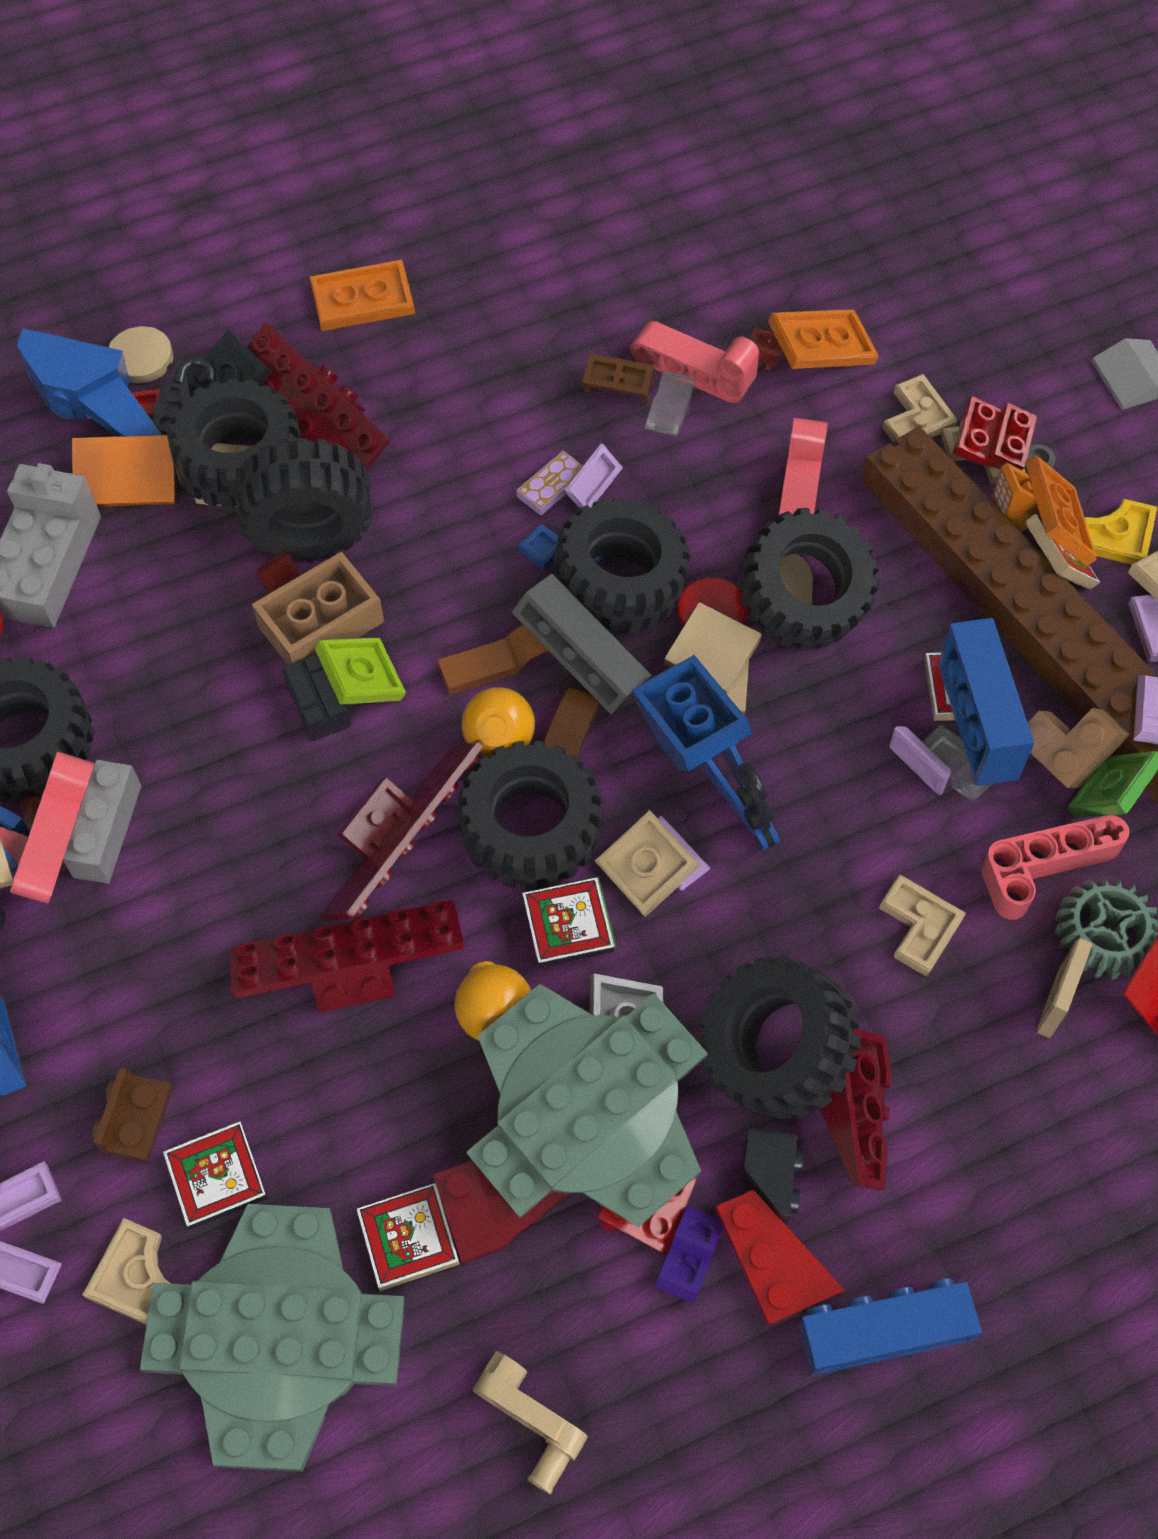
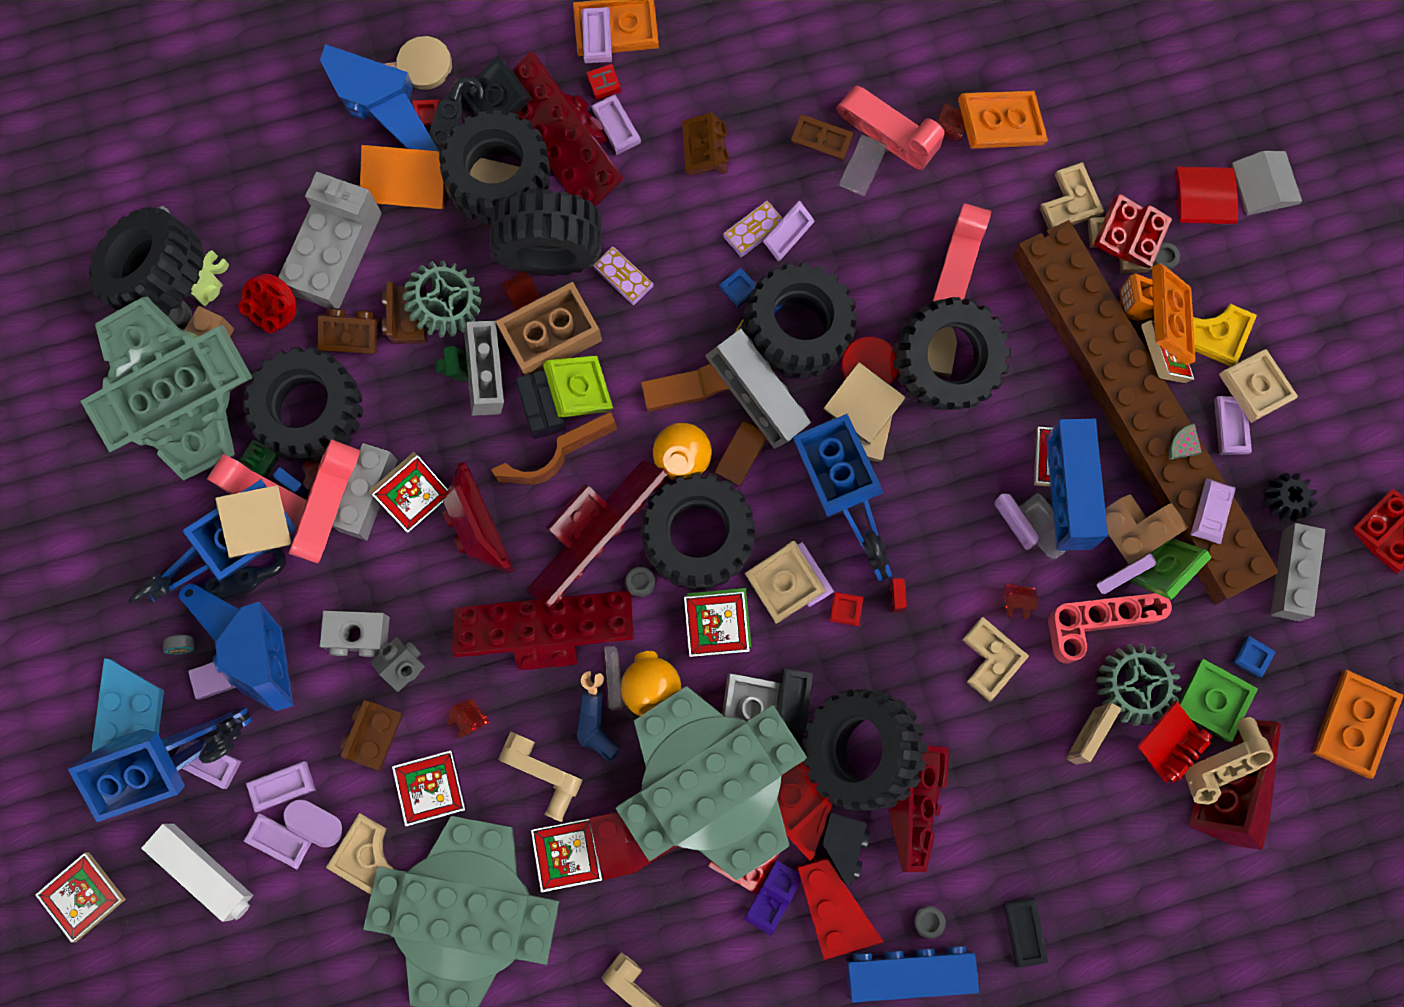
camera: 10 degrees right, 15 degrees up
none -> lavender tile [284,800,342,847]
none -> reddish brown bracket [318,308,381,354]
none -> light grey brick [320,611,390,657]
none -> tile [369,452,448,533]
none -> dark grey brick [370,637,425,692]
none -> reddish brown bracket [382,281,427,344]
none -> sand green gear [403,260,481,338]
none -> dark green tile [435,346,468,382]
none -> dark red wedge [442,461,515,573]
none -> clear red tile [447,698,489,738]
none -> light grey brick [464,321,504,416]
none -> dark orange piece [491,412,618,485]
none -> tan beam [498,731,583,822]
none -> dark blue arm [577,671,621,763]
none -> lavender tile [582,7,612,63]
none -> red tile [586,64,622,100]
none -> lavender tile [591,94,641,155]
none -> lavender tile [593,246,653,306]
none -> clear tile [604,646,623,710]
none -> dark grey tile [626,567,655,598]
none -> reddish brown bracket [682,112,729,176]
none -> black tile [776,668,813,734]
none -> red wing [777,761,833,861]
none -> red tile [829,592,864,627]
none -> red tile [890,578,907,613]
none -> dark grey tile [913,906,946,939]
none -> clear red tile [1003,584,1039,619]
none -> black tile [1003,898,1048,968]
none -> lavender tile [1096,552,1156,594]
none -> sand green tile [1168,424,1202,460]
none -> red slope [1174,166,1238,224]

